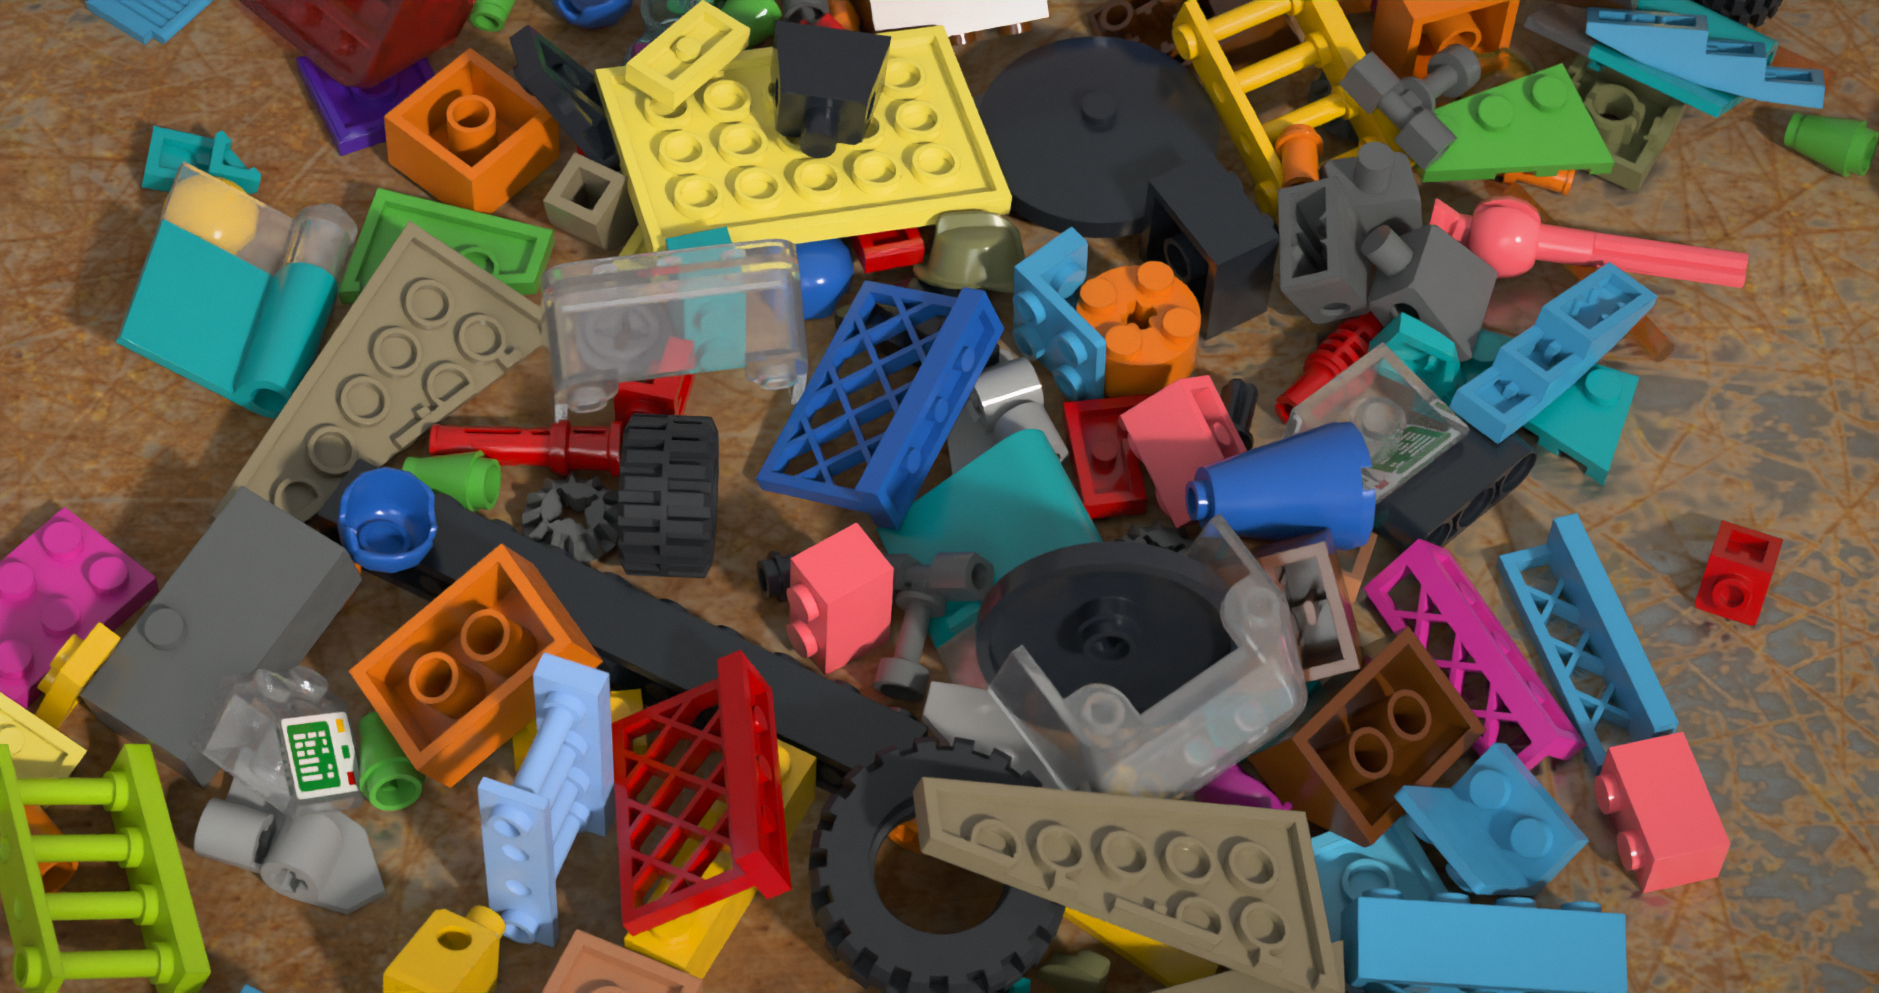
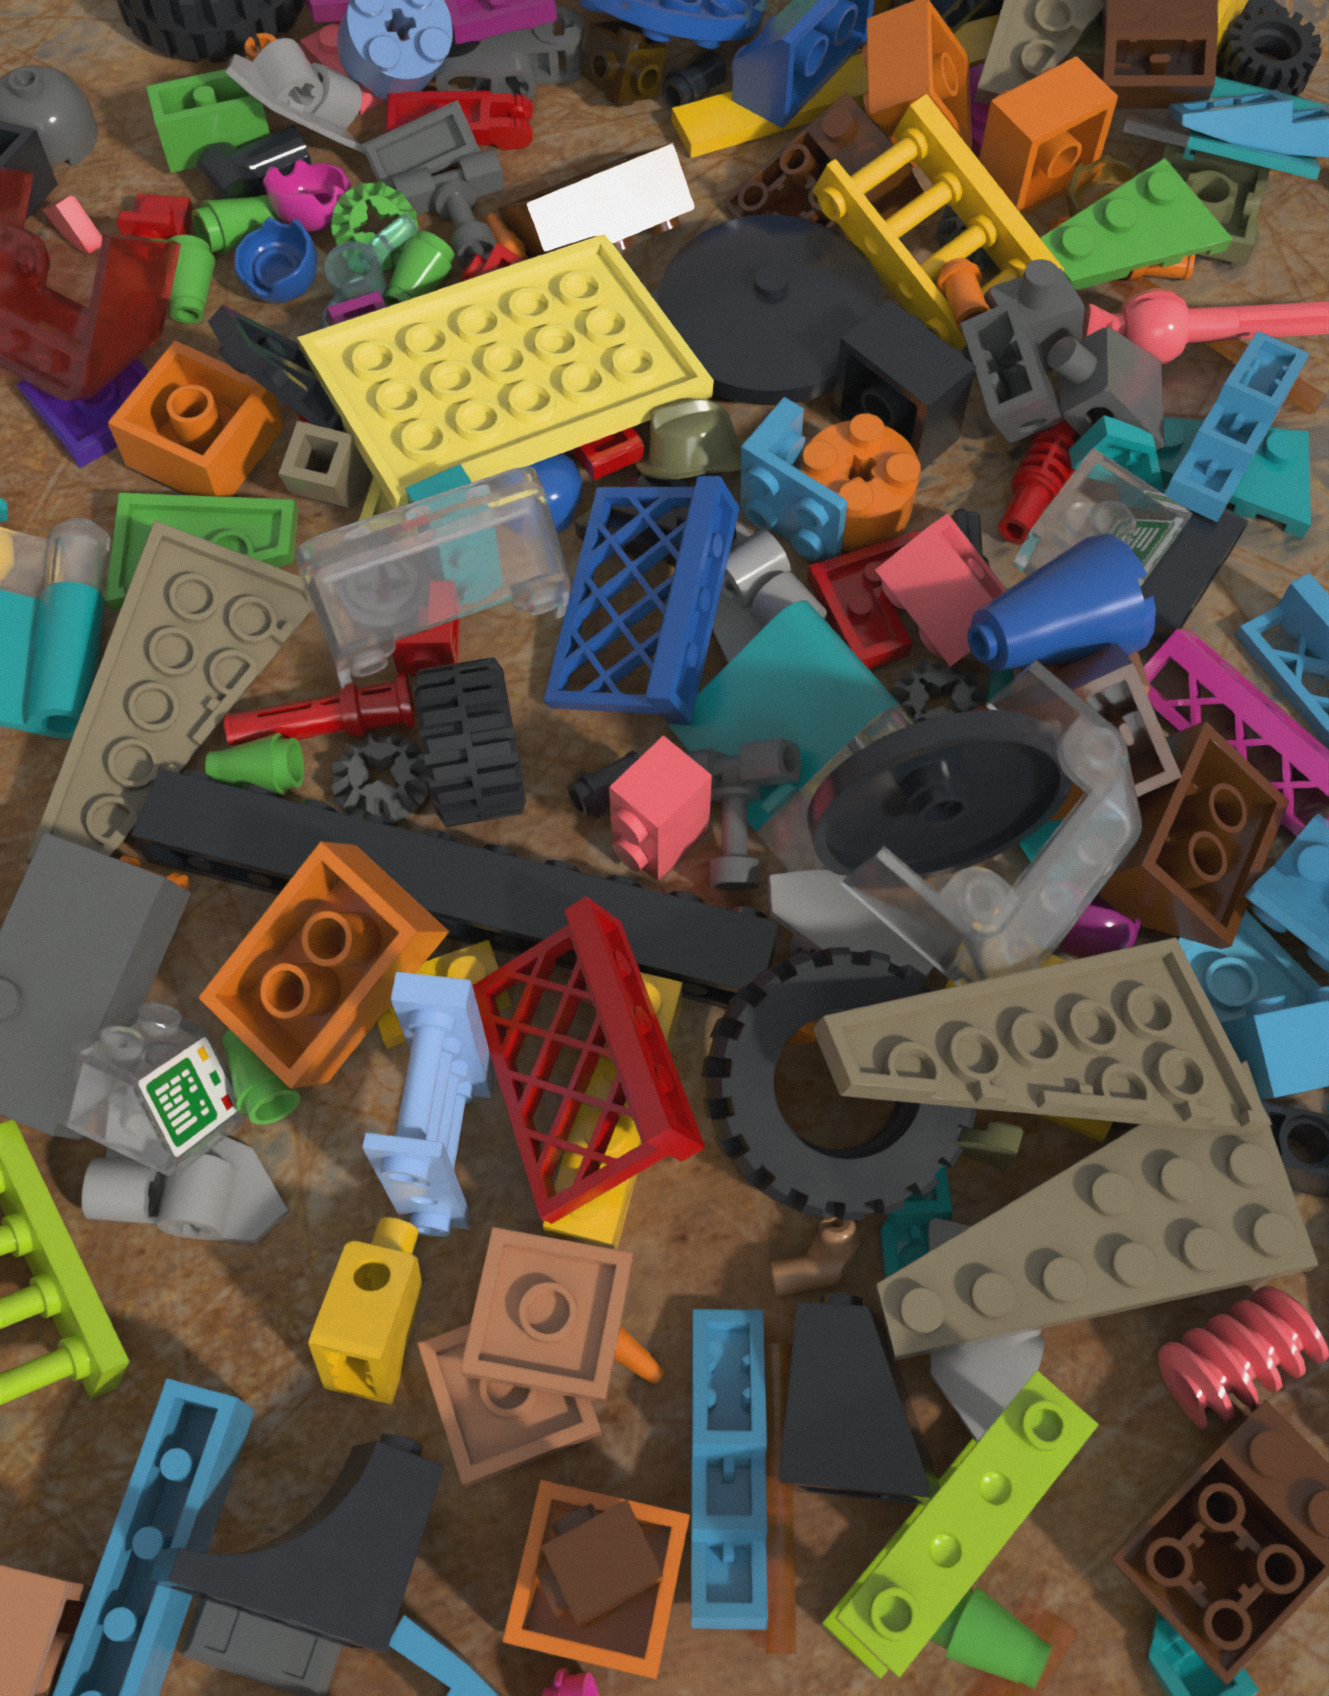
camera: 10 degrees left, 10 degrees up
blue hair [337,467,438,574] -> none
light yellow plate [625,0,750,110] -> none
black torso [770,20,891,158] -> none
dark grey bar [1339,44,1481,170] -> none

